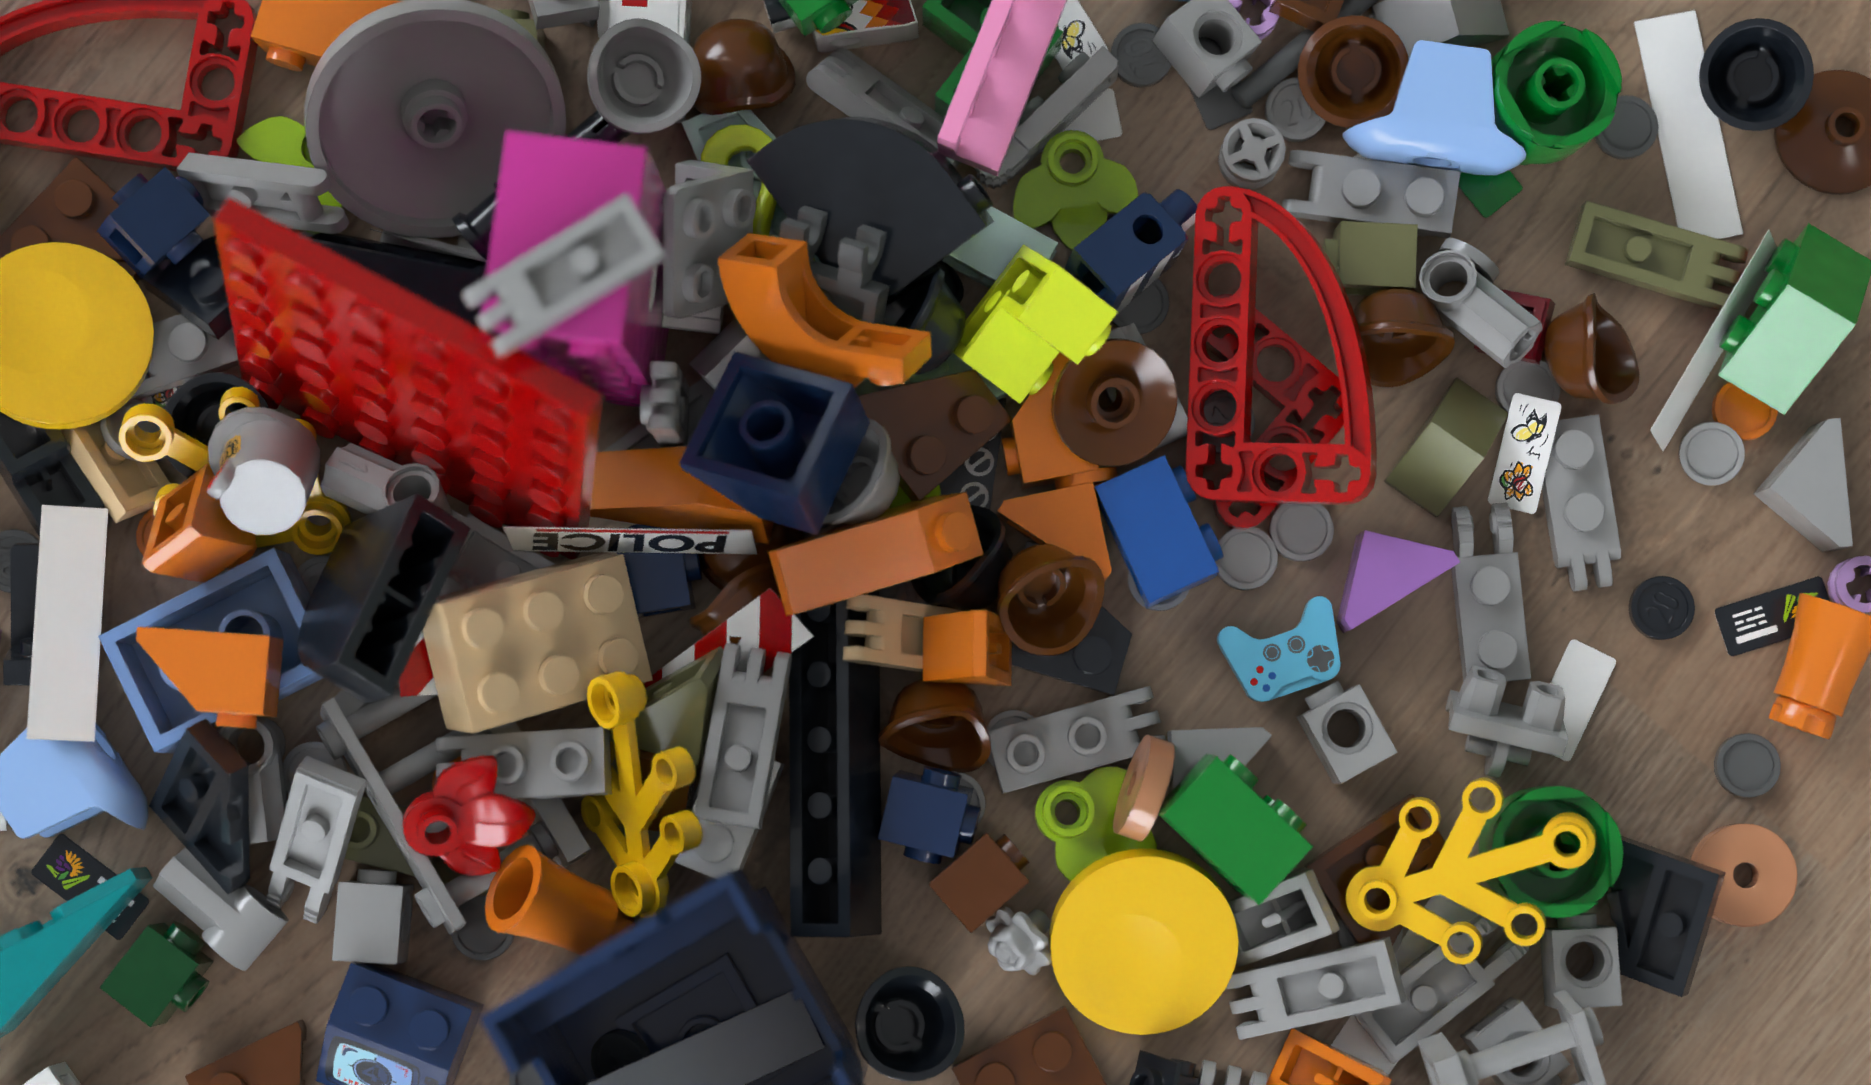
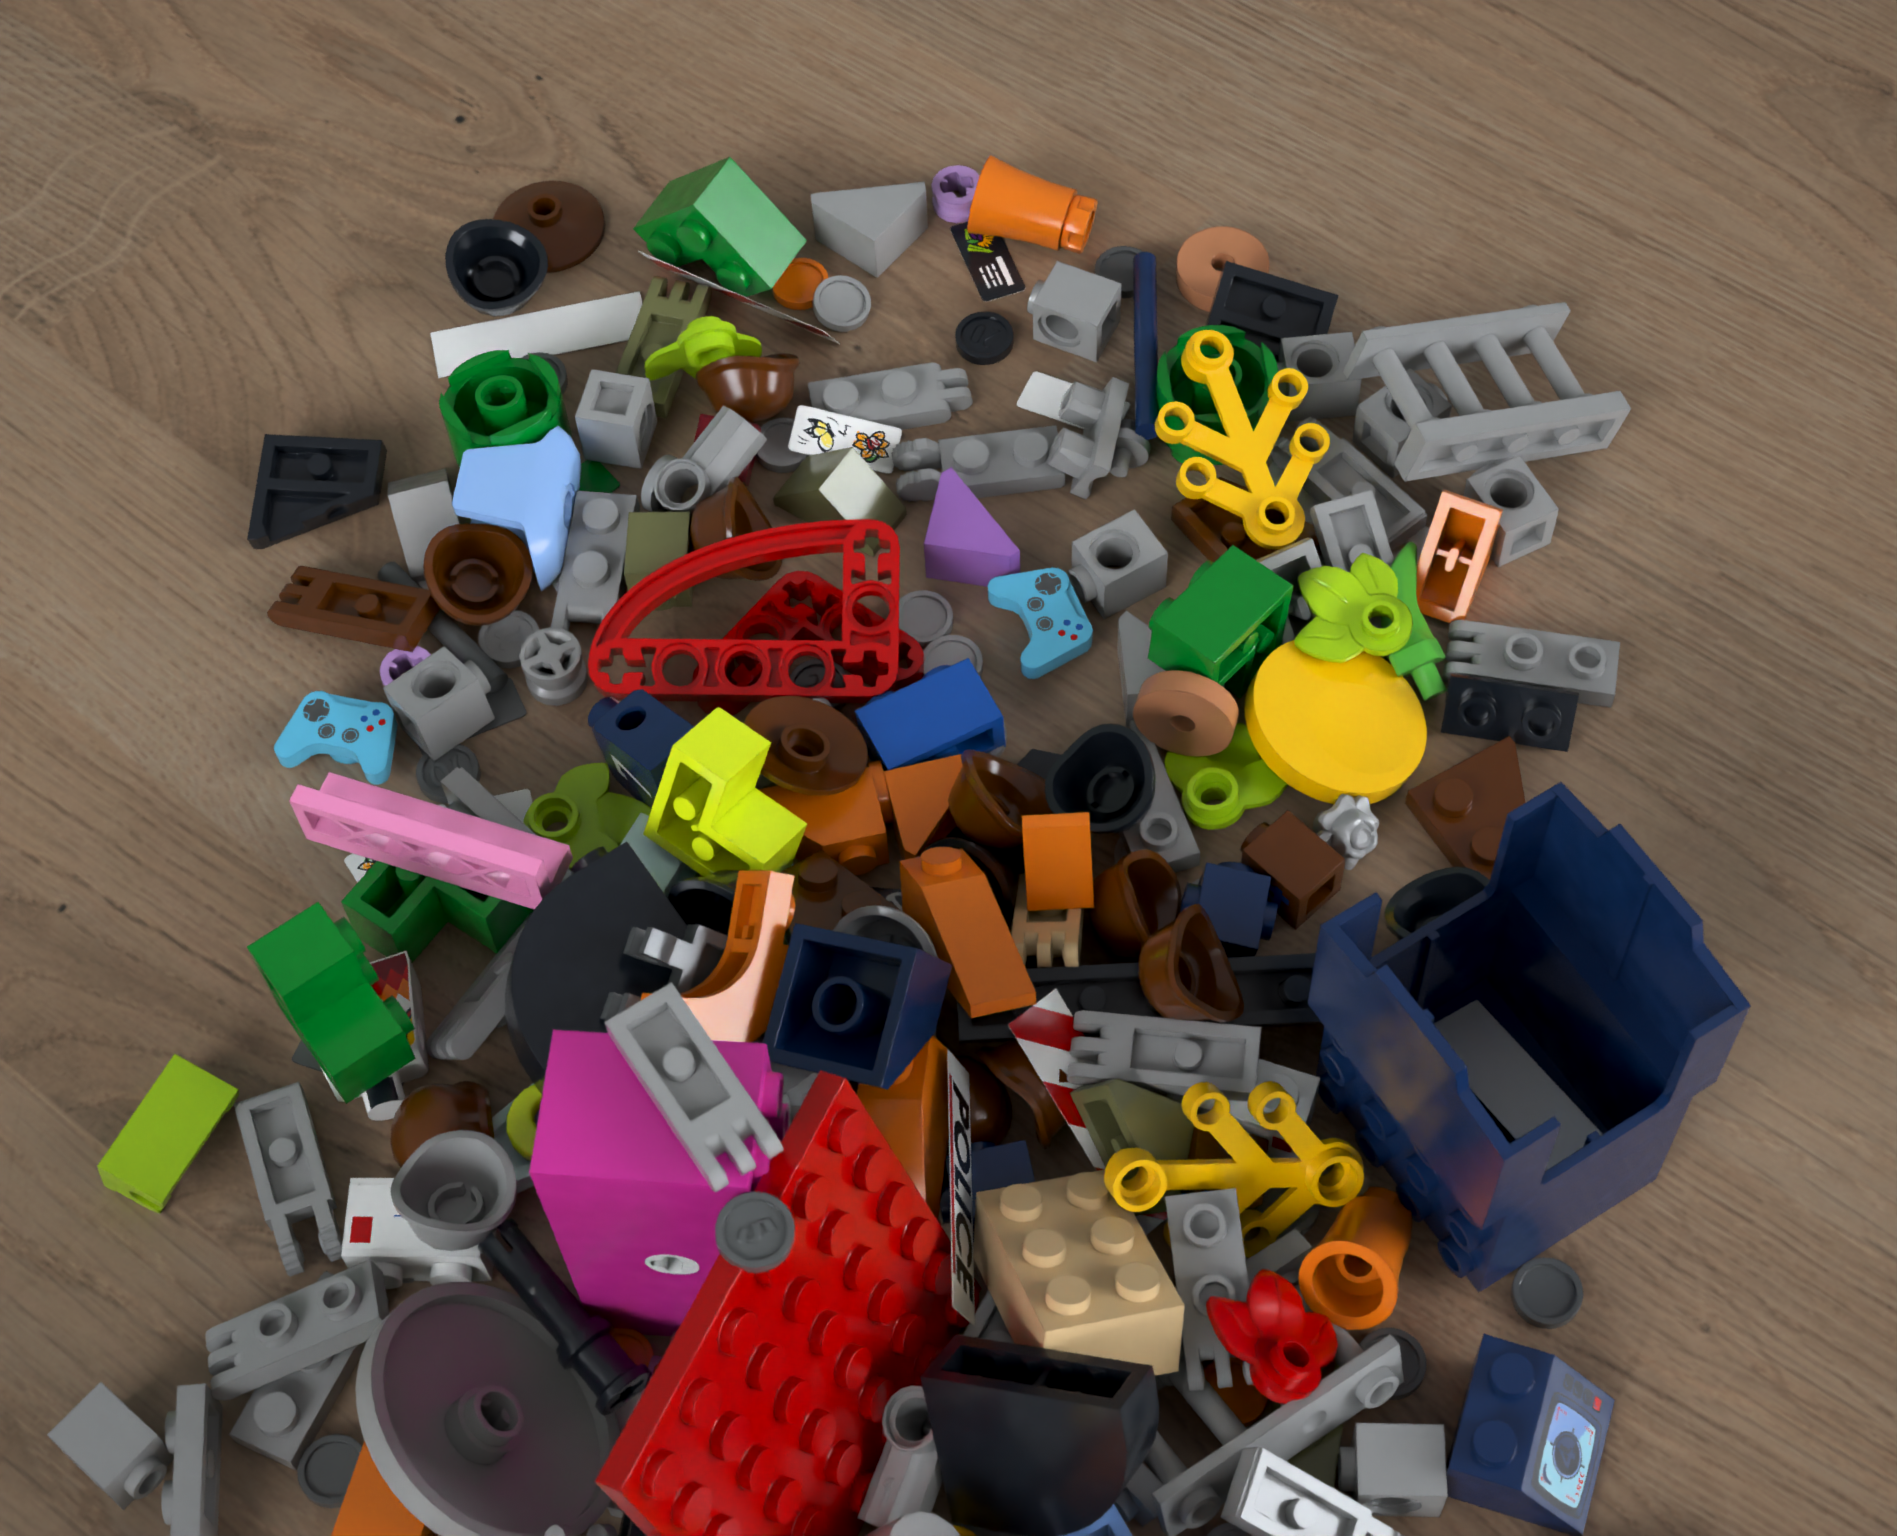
camera: 90 degrees left, 25 degrees down
none -> light grey brick [575,369,658,469]
none -> lime plate [644,316,762,381]
none -> dark grey piece [715,1192,795,1273]
none -> light grey brick [1027,261,1121,363]
none -> black helmet [1045,724,1156,835]
none -> dark blue bar [1133,252,1159,440]
none -> reddish brown helmet [1138,904,1244,1022]
none -> lime plate [1294,553,1413,663]
none -> bright green bar [1381,542,1447,701]

